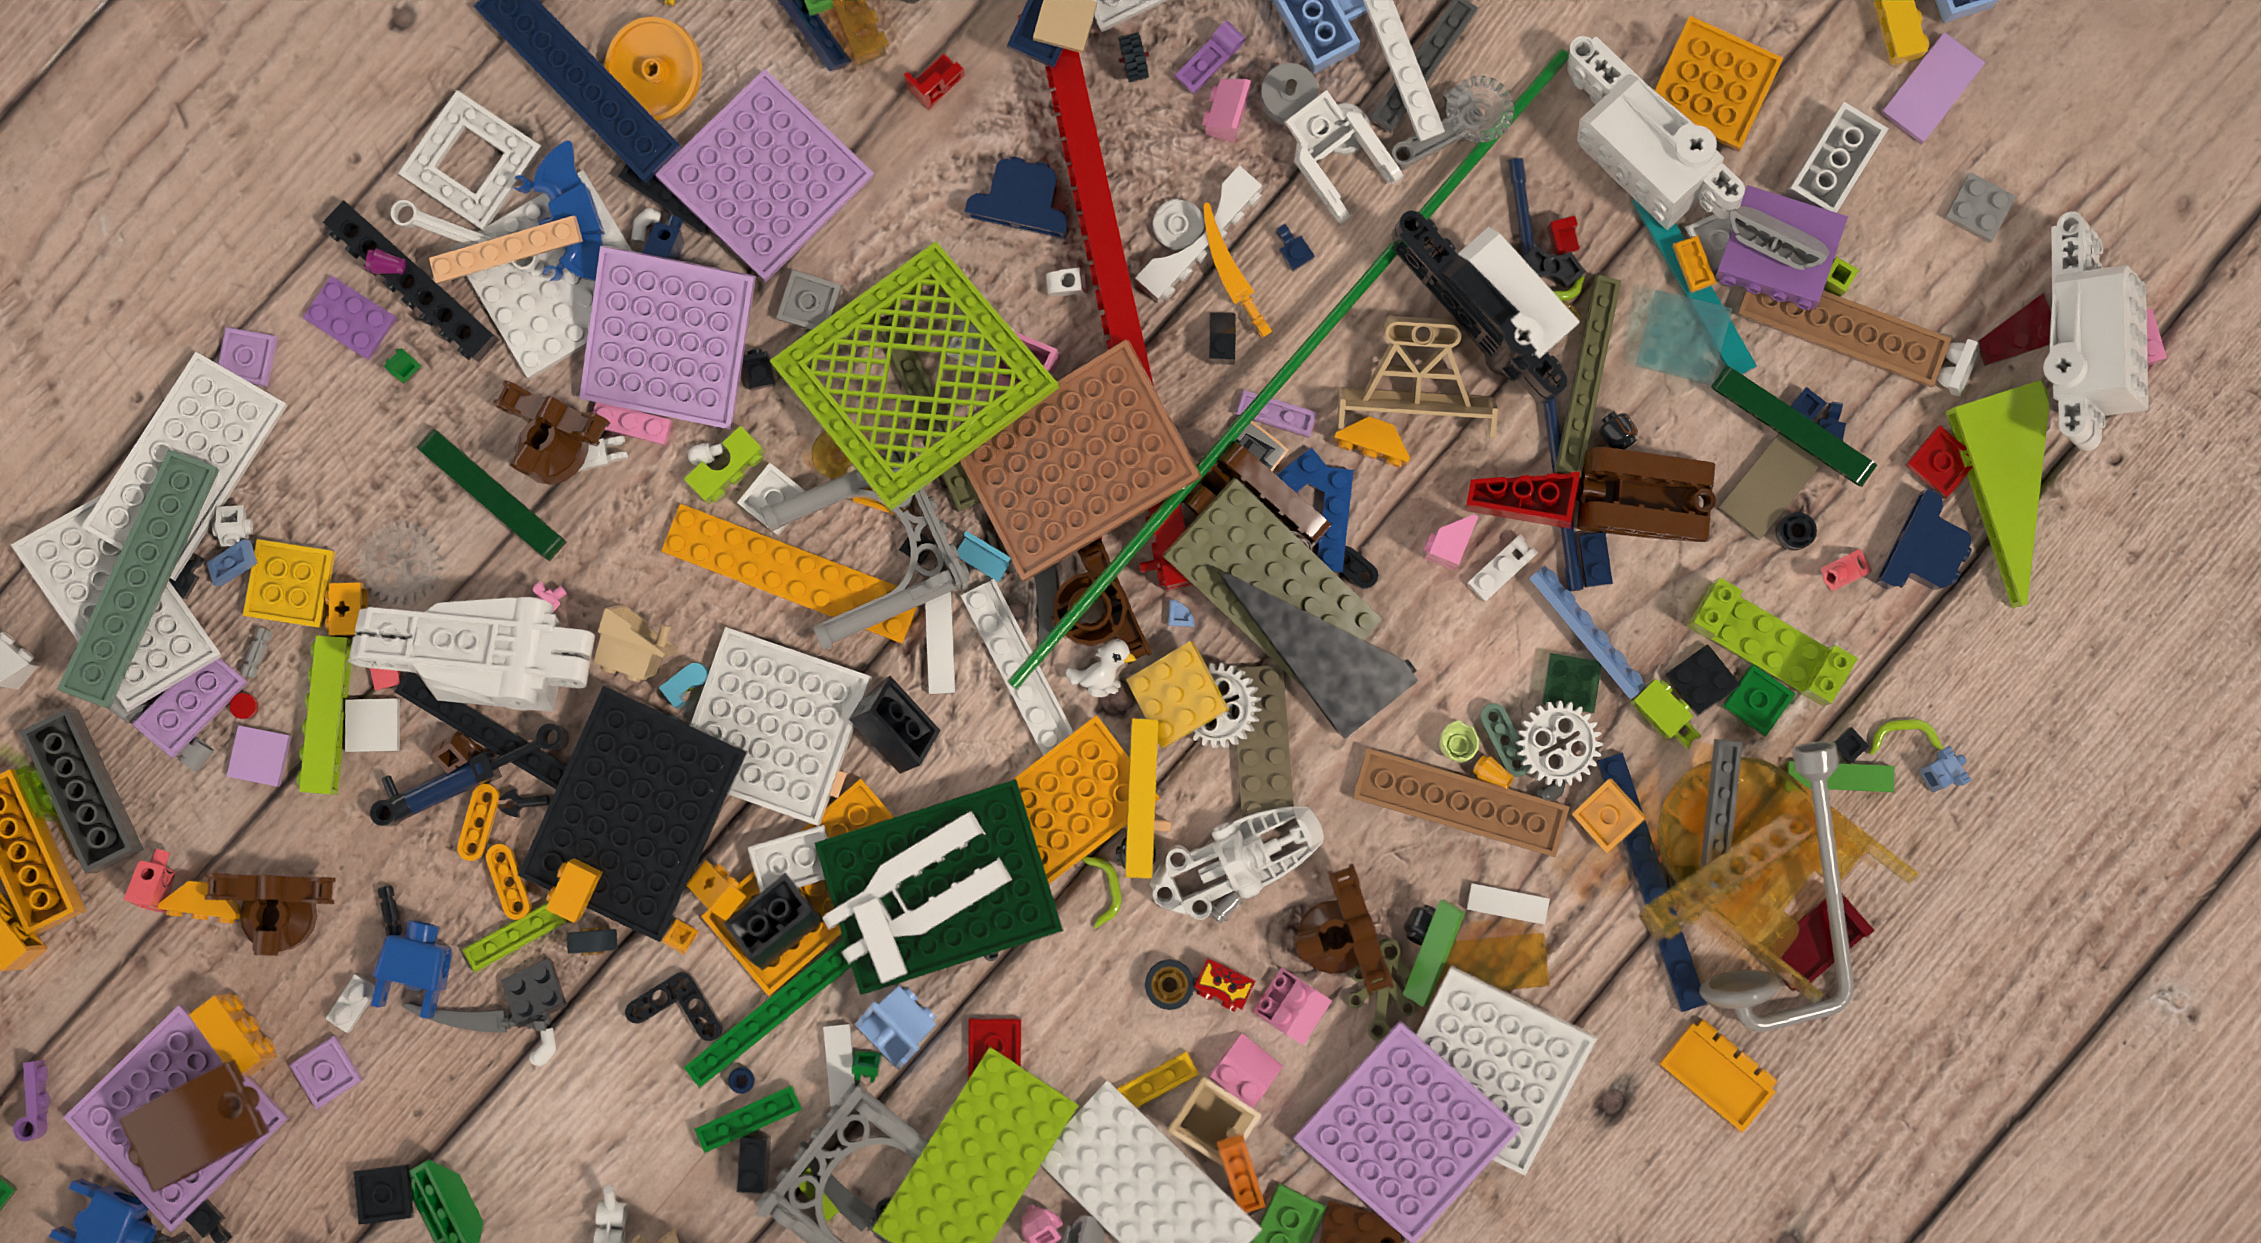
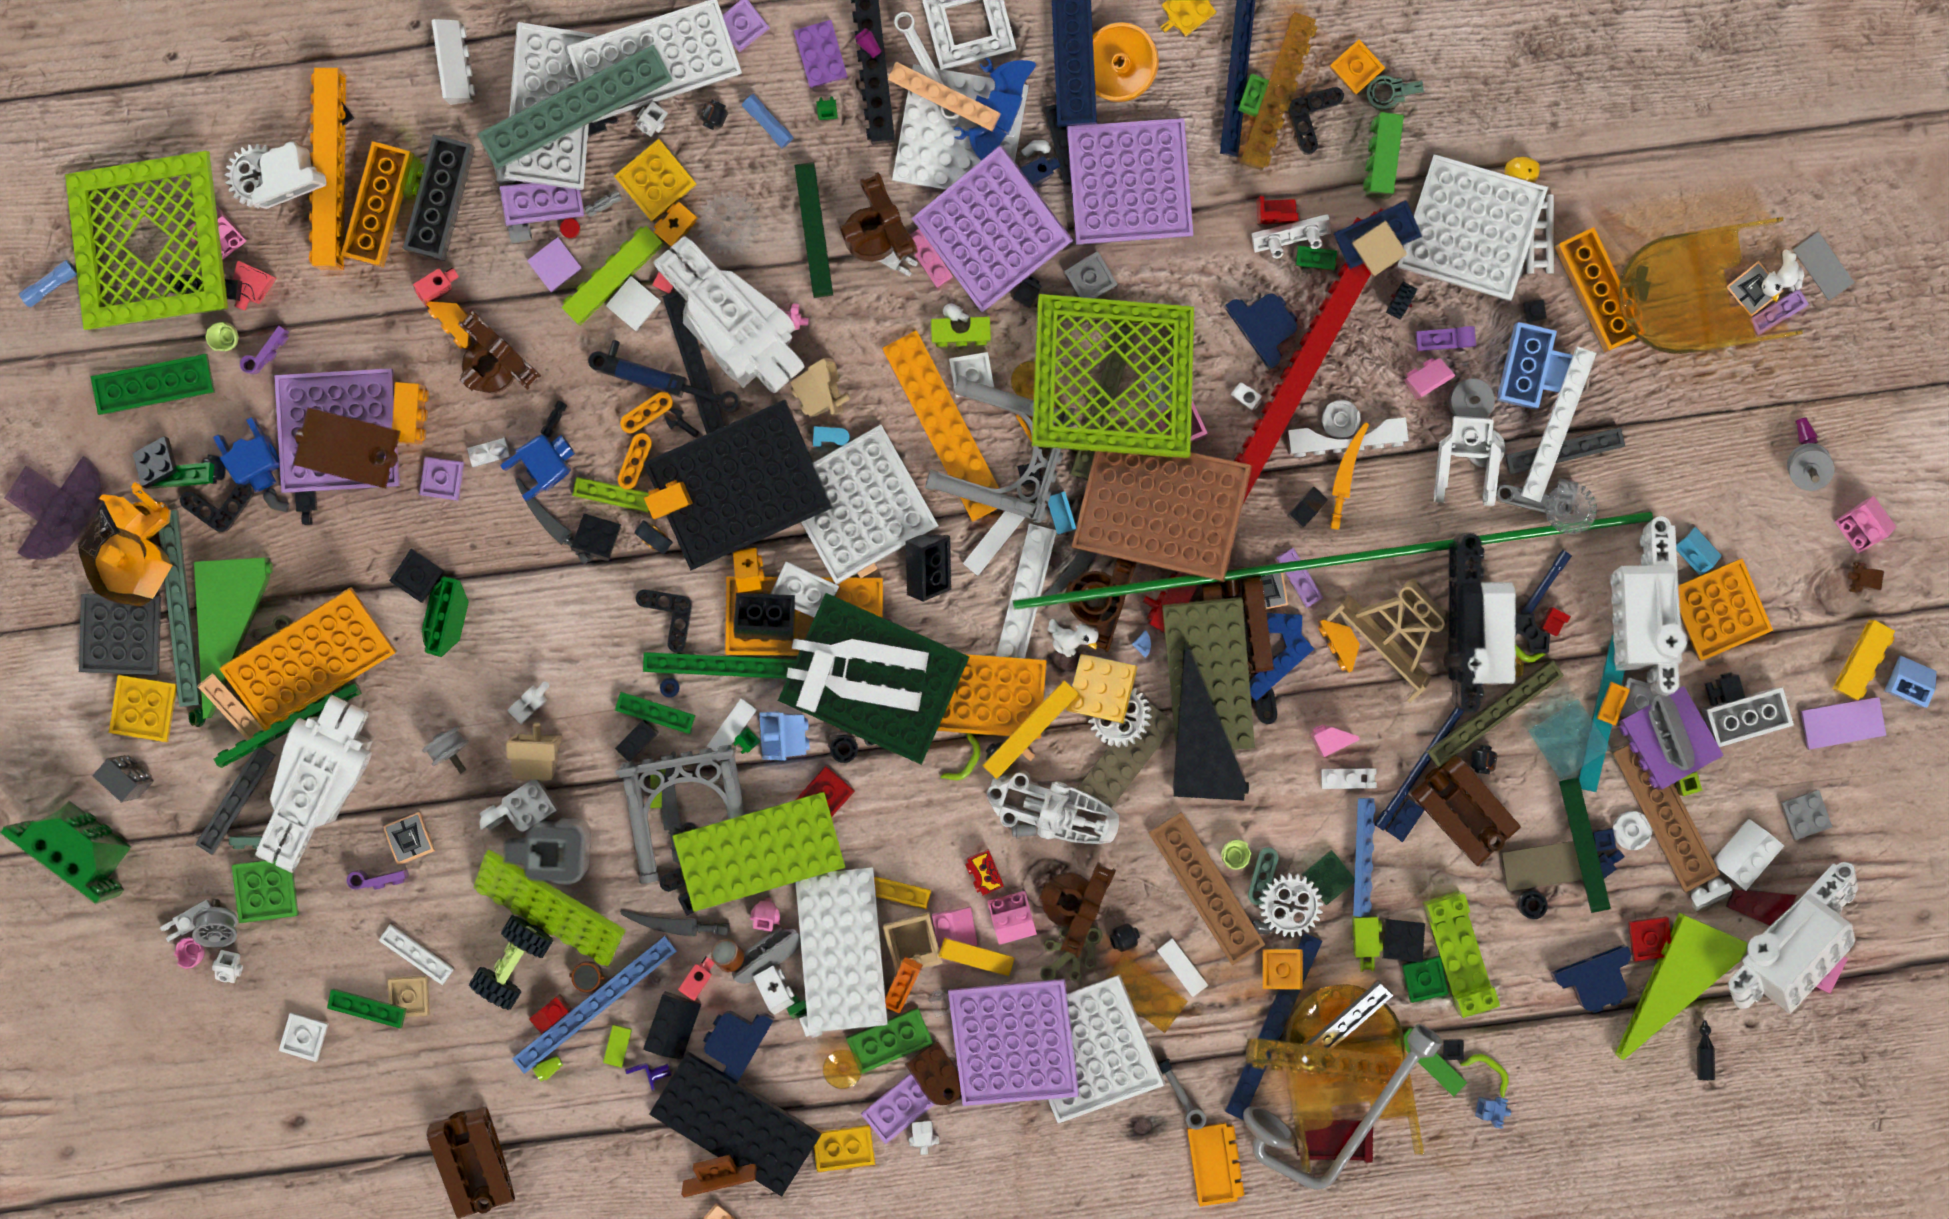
camera: 30 degrees right, 5 degrees up
medium blue plate [207,539,257,587] -> none
reddish brown piece [431,731,482,774] -> none
white arm [529,1028,556,1066] -> none
light orange tile [662,918,699,955] -> none
wheel [1145,959,1195,1010] -> none
dark blue plate [1275,224,1315,272] -> none
bright green tile [1402,900,1465,1007] -> none
red wedge [1466,471,1580,529] -> none
light orange cone [1473,755,1514,789] -> none
coral bracket [1821,549,1872,591] -> none
none -> black head [699,99,728,130]
none -> medium blue axle [742,94,794,149]
none -> black wheel [830,735,858,763]
none -> yellow tile [938,937,1015,976]
none -> light grey piece [1158,1058,1206,1130]
none -> white plate [1251,214,1331,258]
none -> green plate [1295,246,1337,271]
none -> white tile [1612,811,1652,850]
none -> medium azure panel [1676,527,1722,576]
none -> black wheel [1697,1020,1716,1081]
none -> black brick [1704,672,1745,706]
none -> white slope [1713,819,1784,891]

